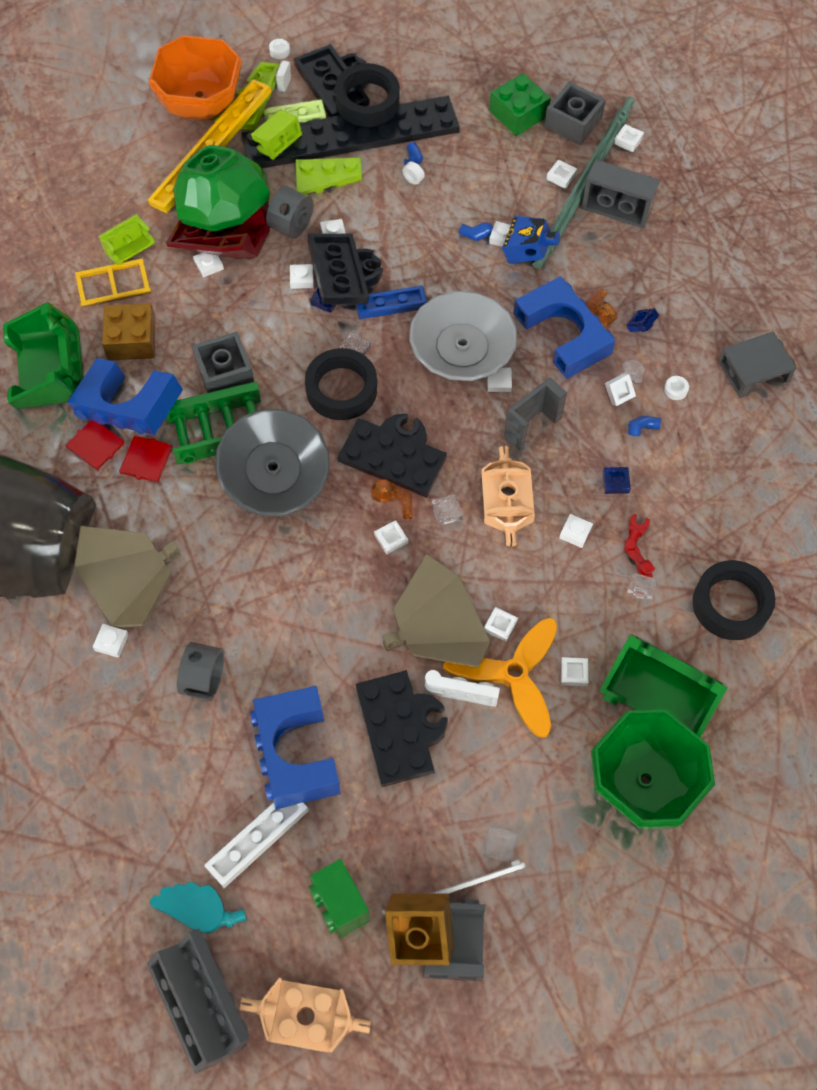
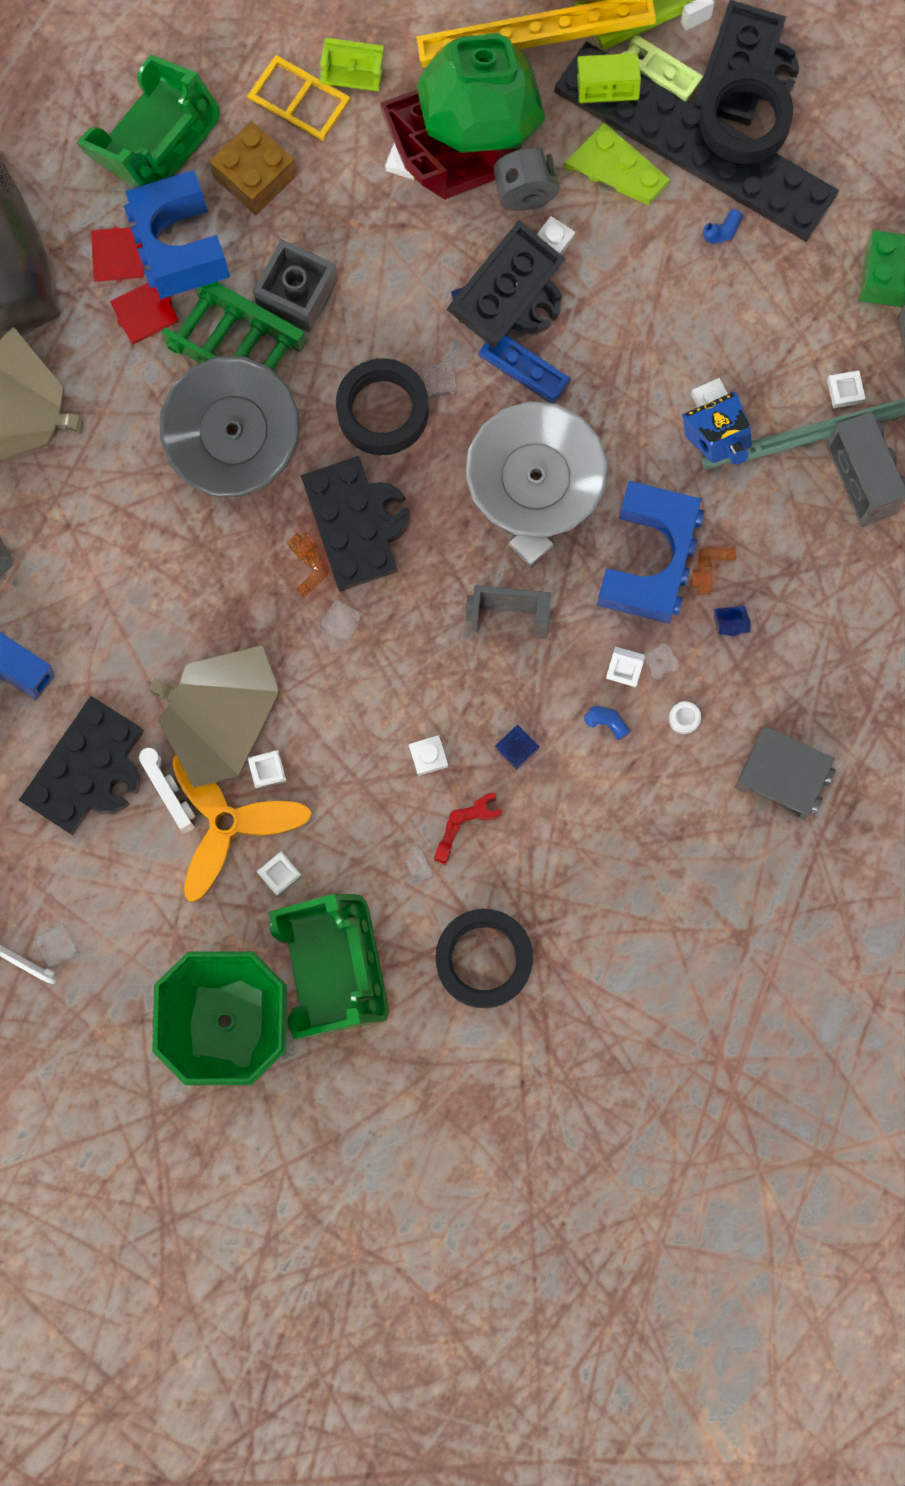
camera: 50 degrees right, 15 degrees up
white plate [290,264,313,289] -> none
white tile [374,520,409,555] -> none
white tile [402,162,425,185] -> none
blue arm [459,222,493,241] -> none
light nougat plate [481,446,535,547] -> none

